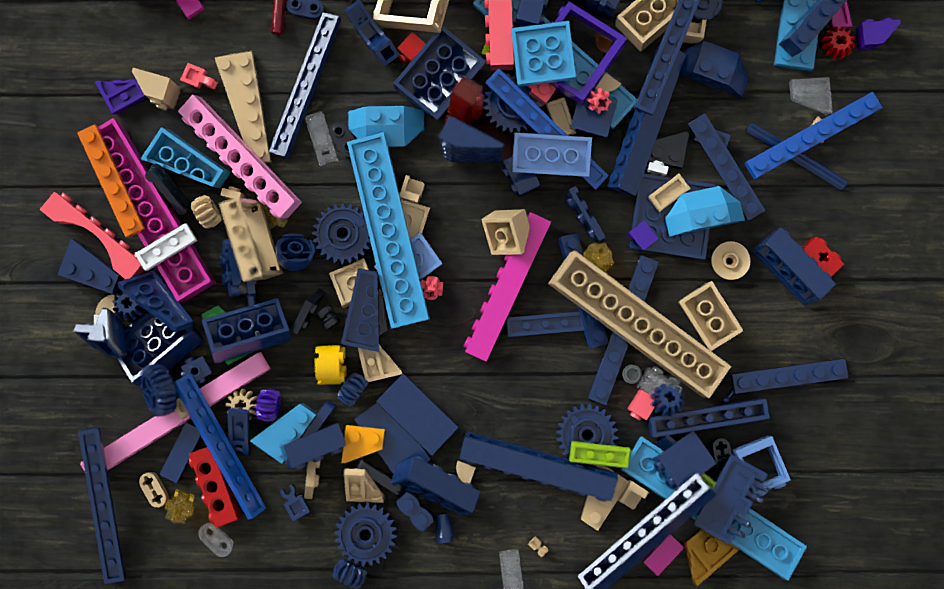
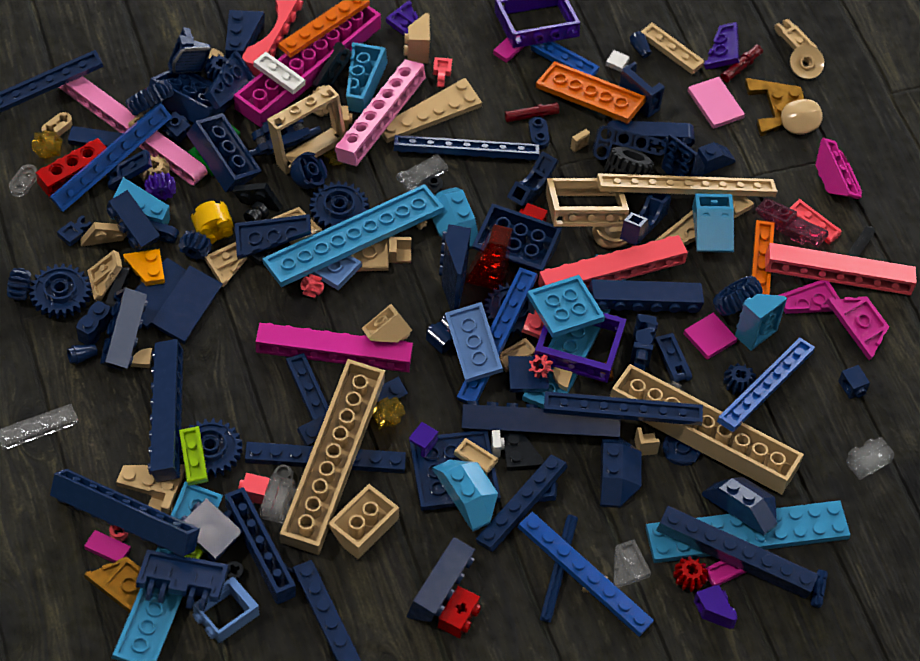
camera: 65 degrees right, 30 degrees down
tan piece [528,536,548,557] -> none
dark blue wing [565,186,606,243] -> none
dark blue gear [650,383,685,417] -> none
tan dish [712,241,750,280] -> none

